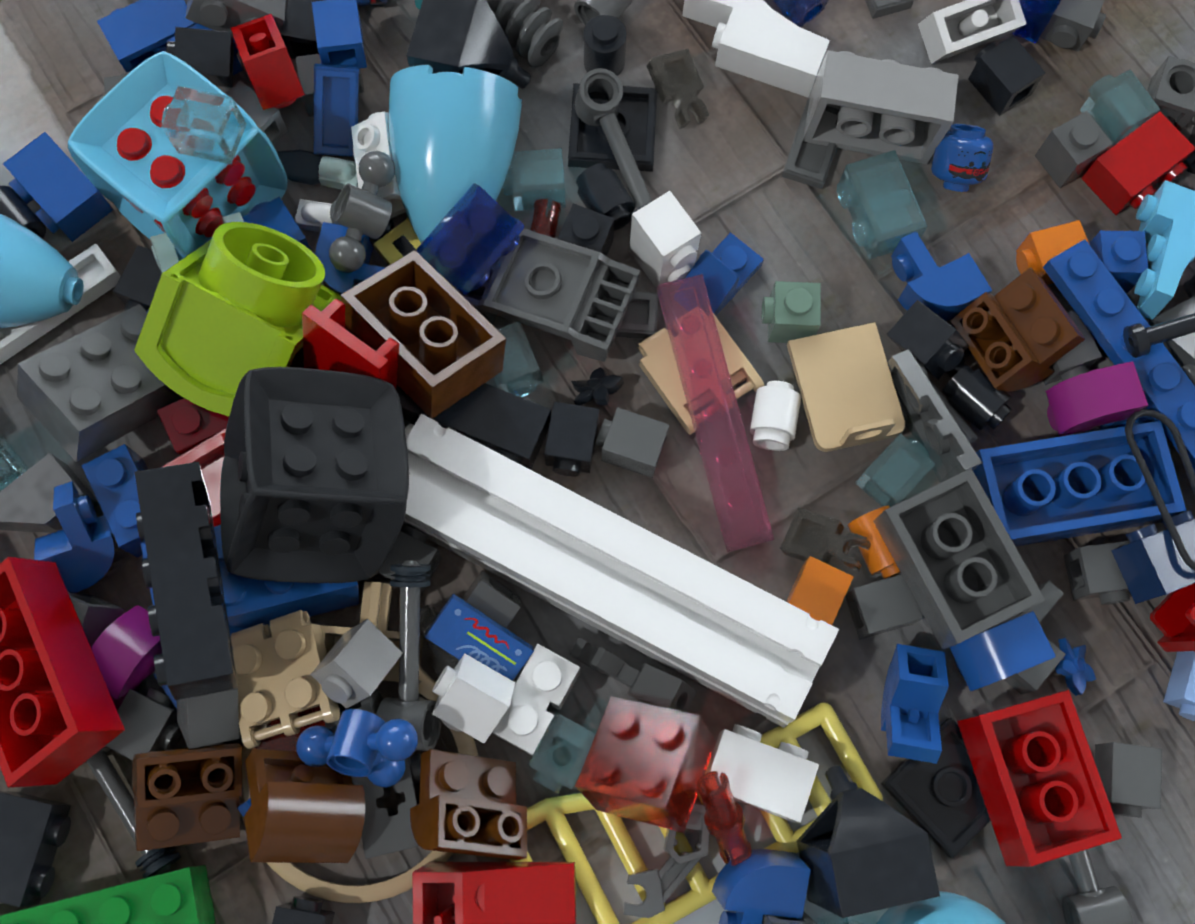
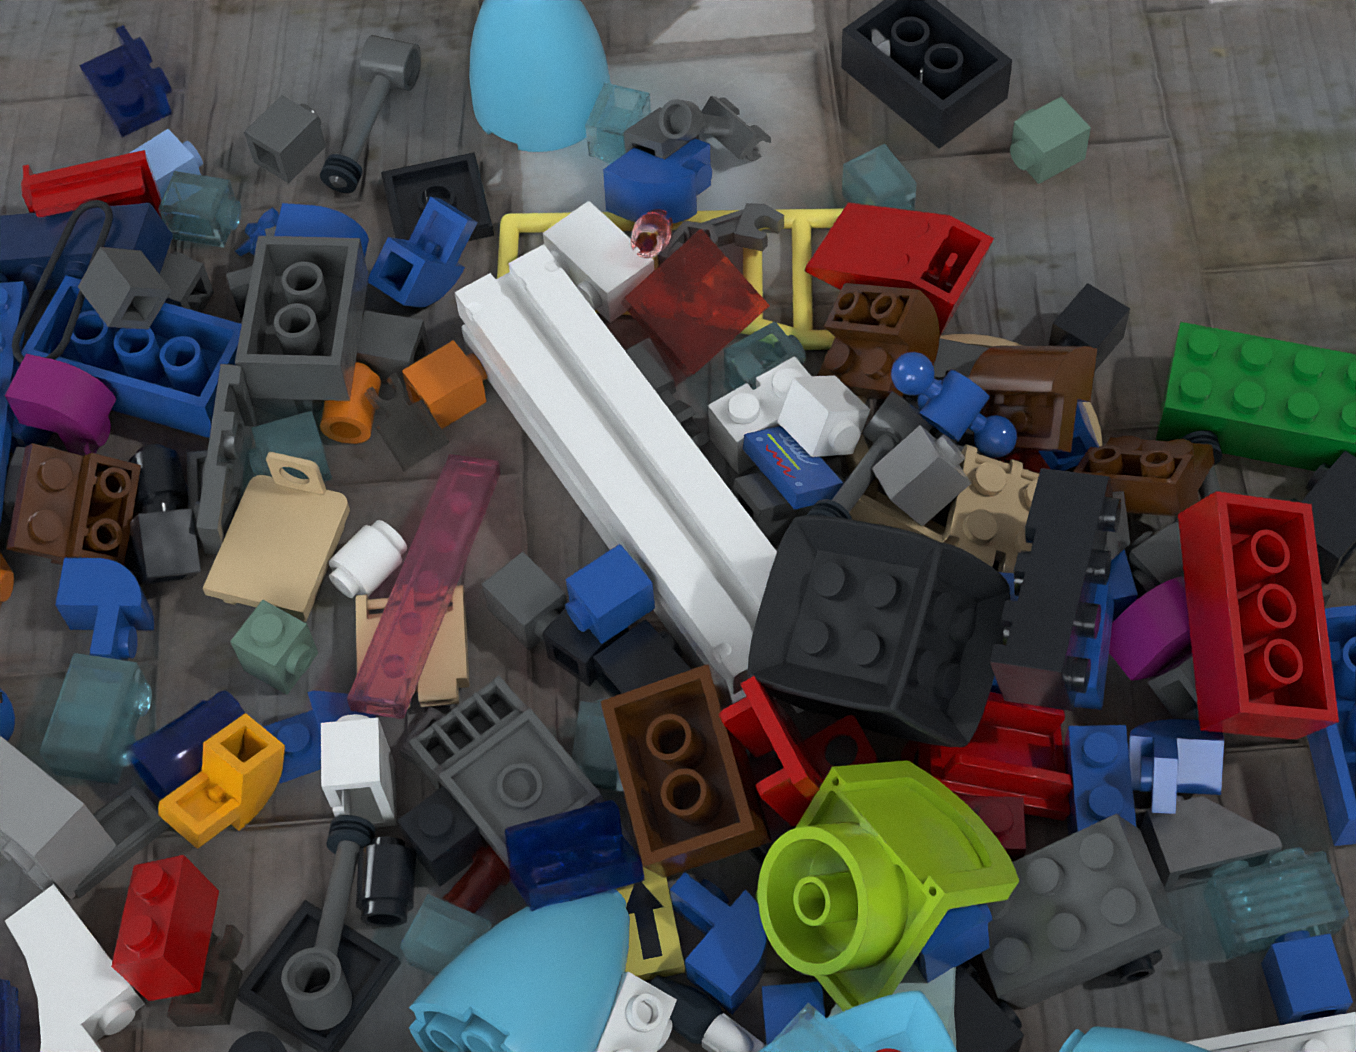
camera: 145 degrees left, 15 degrees down
dark grey piece [329,151,395,273] -> none
black plant [571,367,624,406] -> none
black piece [797,765,940,918] -> none
red slope [957,690,1122,867] -> none
none -> dark grey brick [78,247,171,329]
none -> red piece [111,855,219,1001]
none -> clear blue plant [124,690,245,800]
none -> clear light blue brick [158,171,241,247]
none -> light orange brick [158,713,285,849]
none -> blue brick [565,544,655,644]

